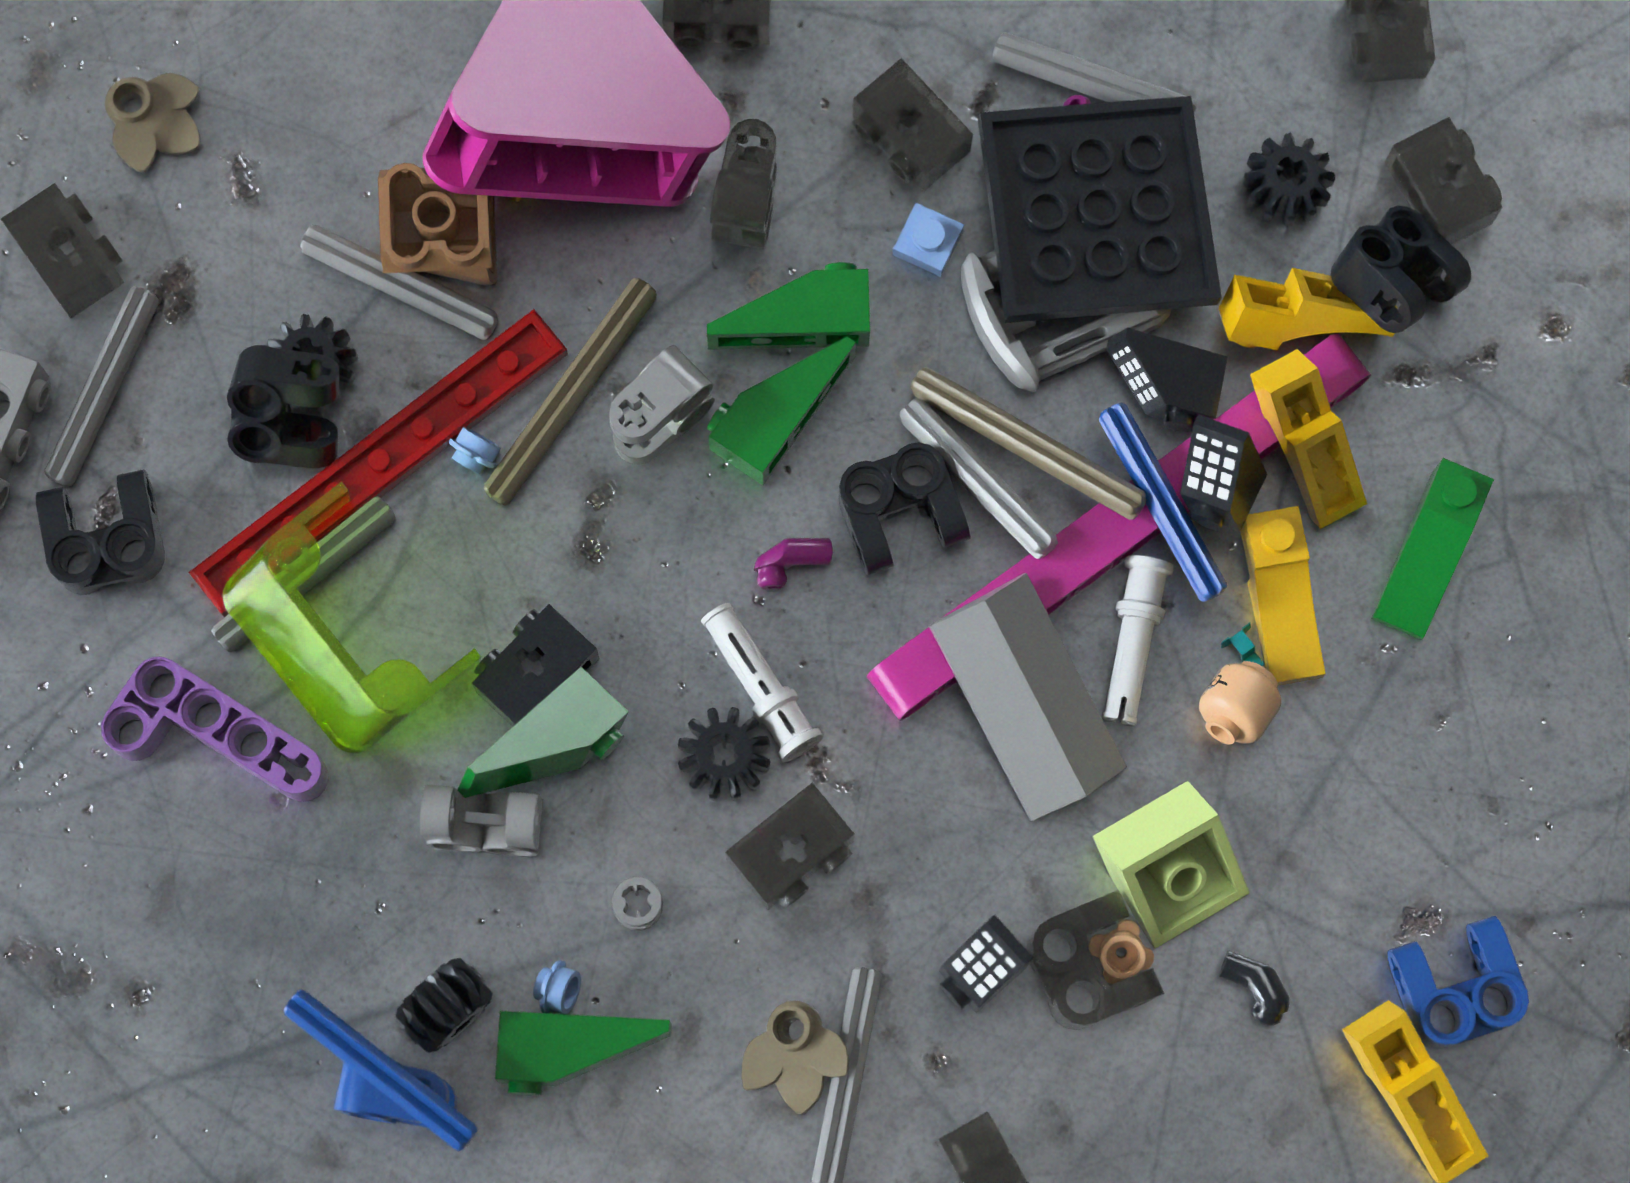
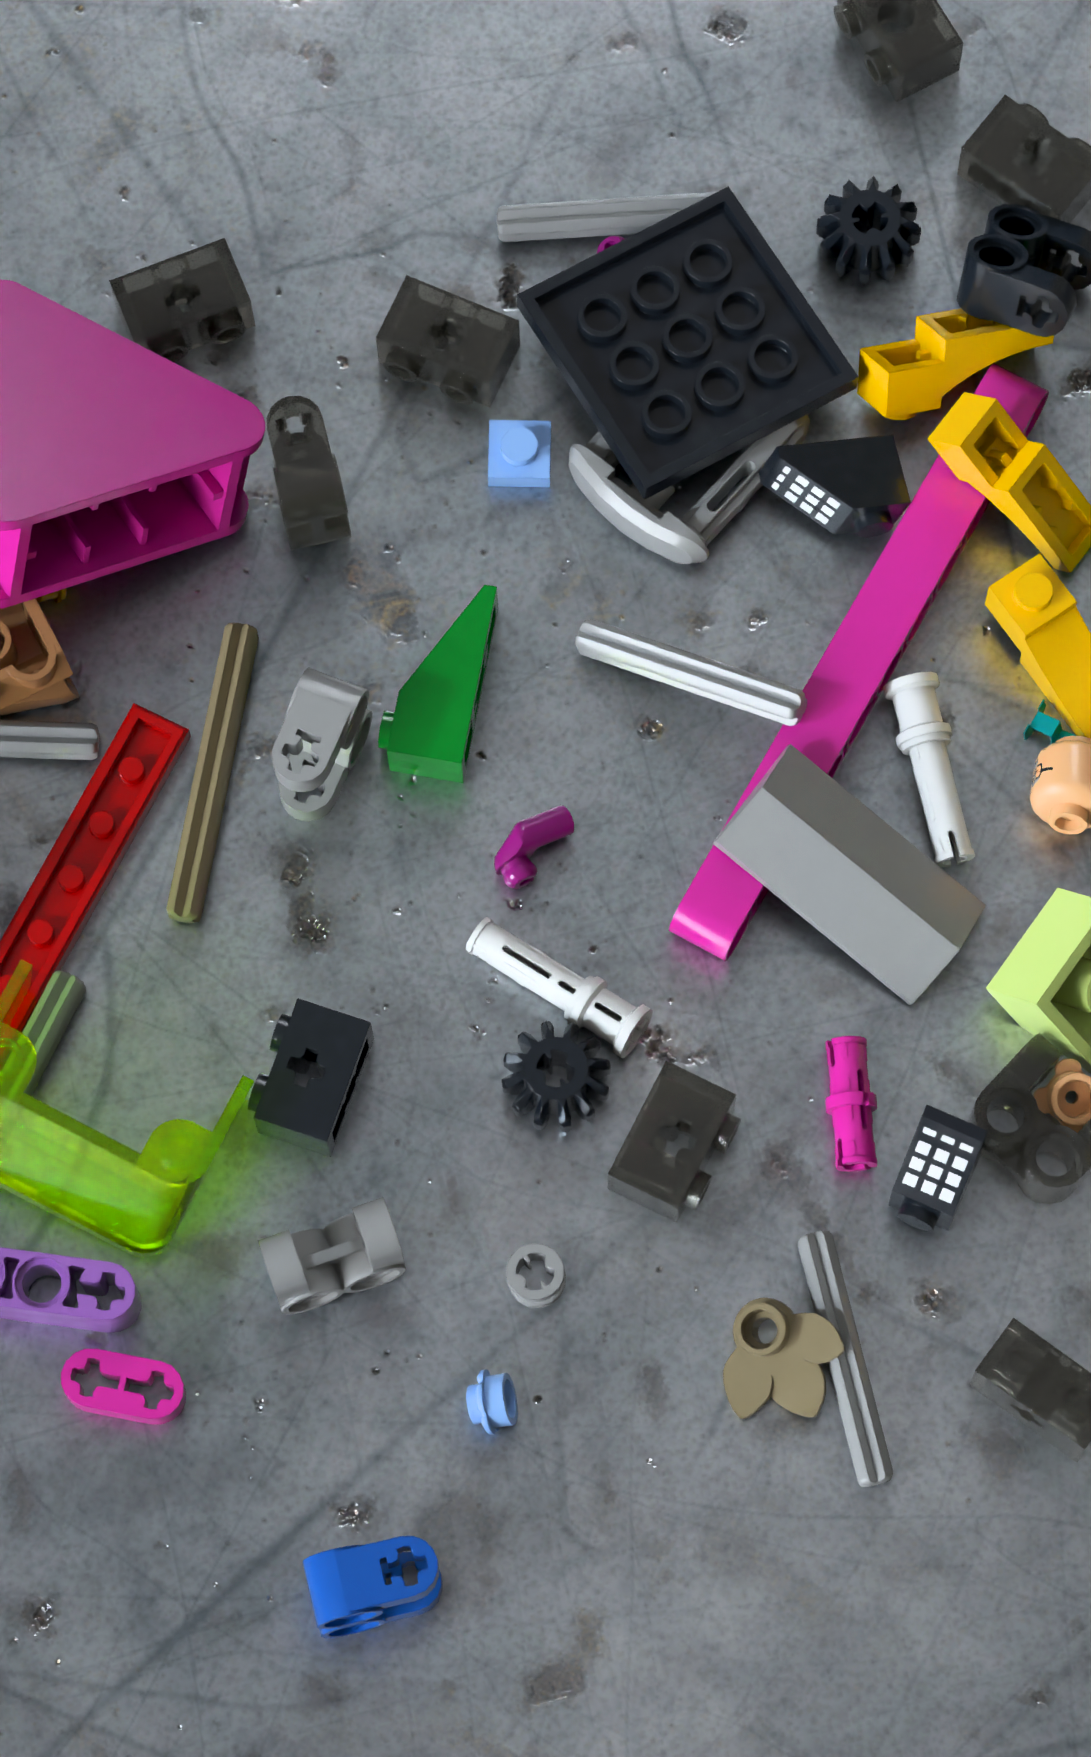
camera: 20 degrees left, 5 degrees down
blue axle [284,989,478,1151] -> none
black gear [395,958,493,1053] -> none
light blue plate [449,427,501,474] -> none
slope [457,667,629,798] -> none
green slope [495,1011,672,1096] -> none
green slope [707,262,870,350] -> none
black piece [839,442,971,576] -> none
dark tan axle [910,367,1147,520] -> none
blue axle [1099,402,1227,602] -> none
black slope [1180,414,1268,532] -> none
none -> dark pink beam [61,1349,186,1425]
none -> dark pink pin [825,1036,877,1172]

